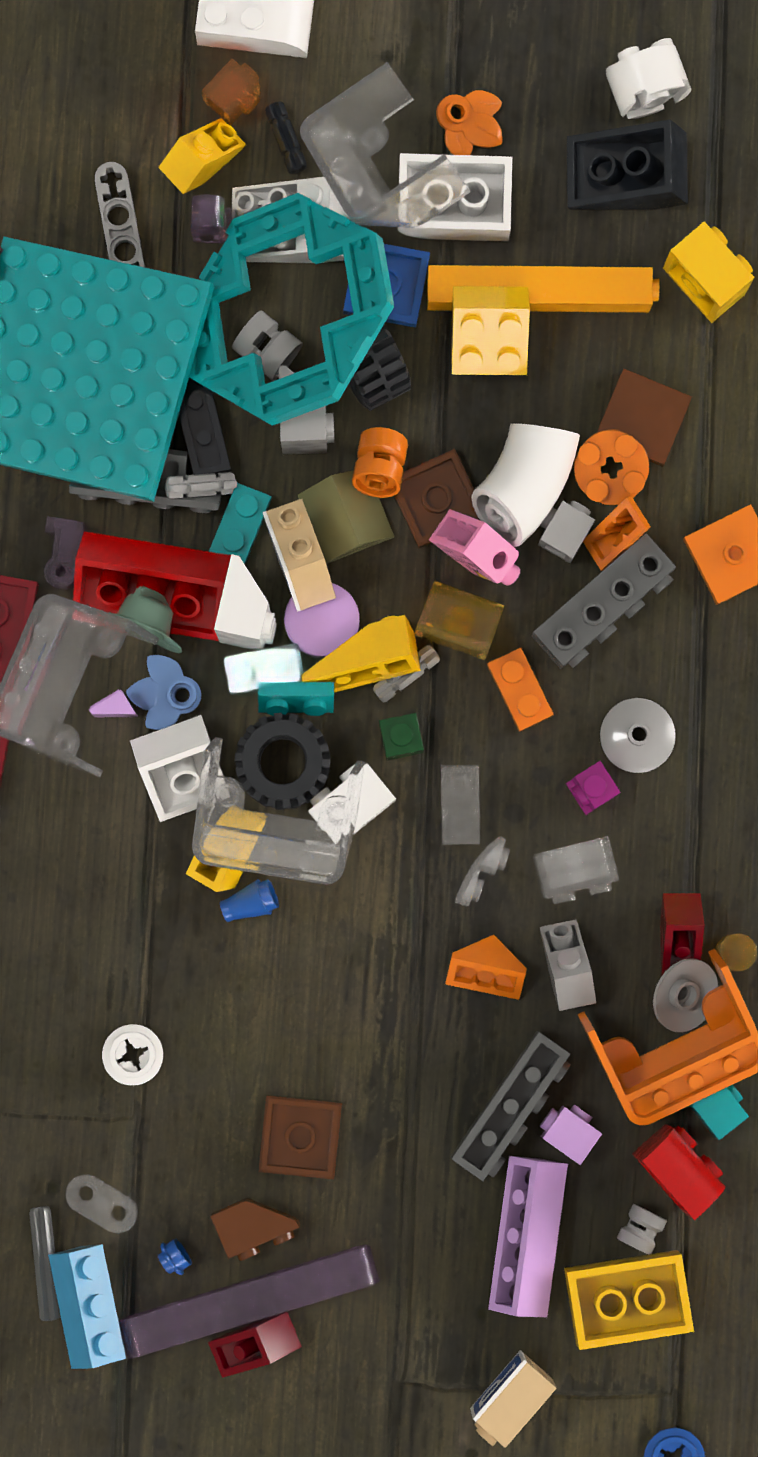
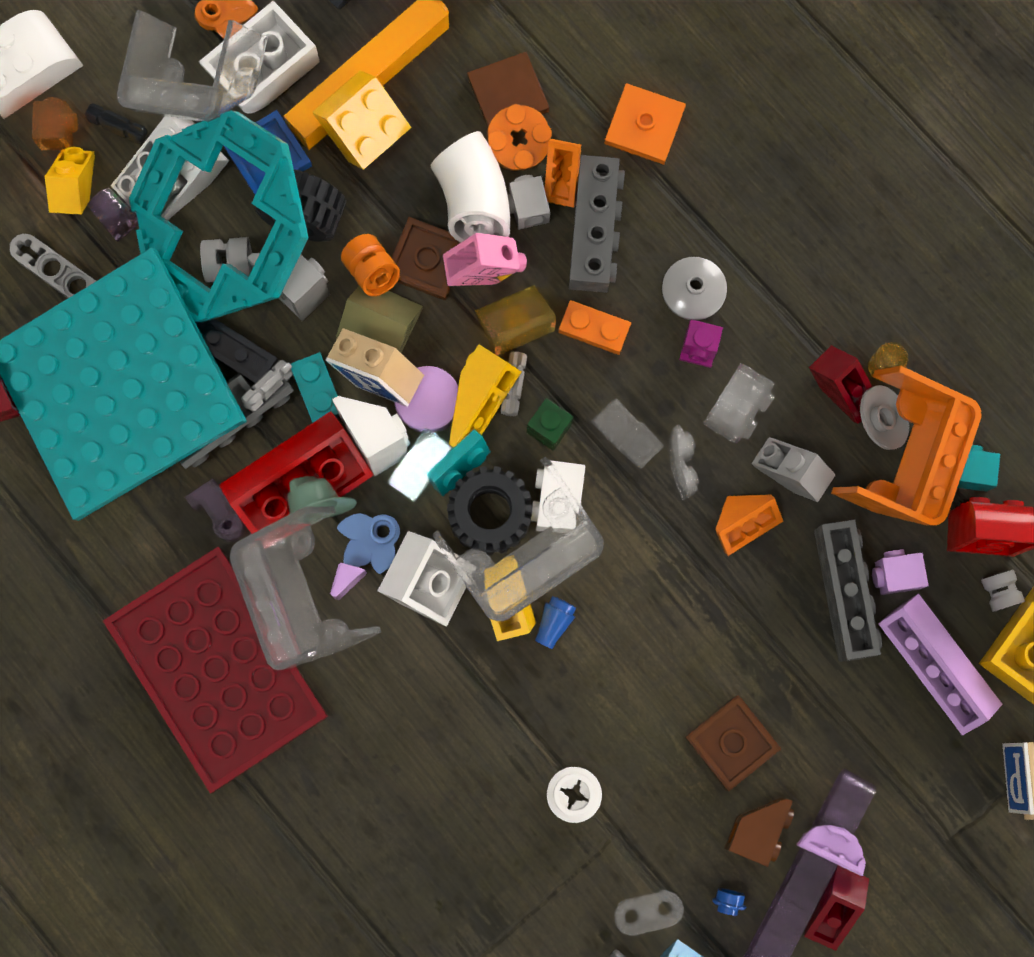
camera: 45 degrees left, 5 degrees down
none -> lavender plate [796,825,866,876]

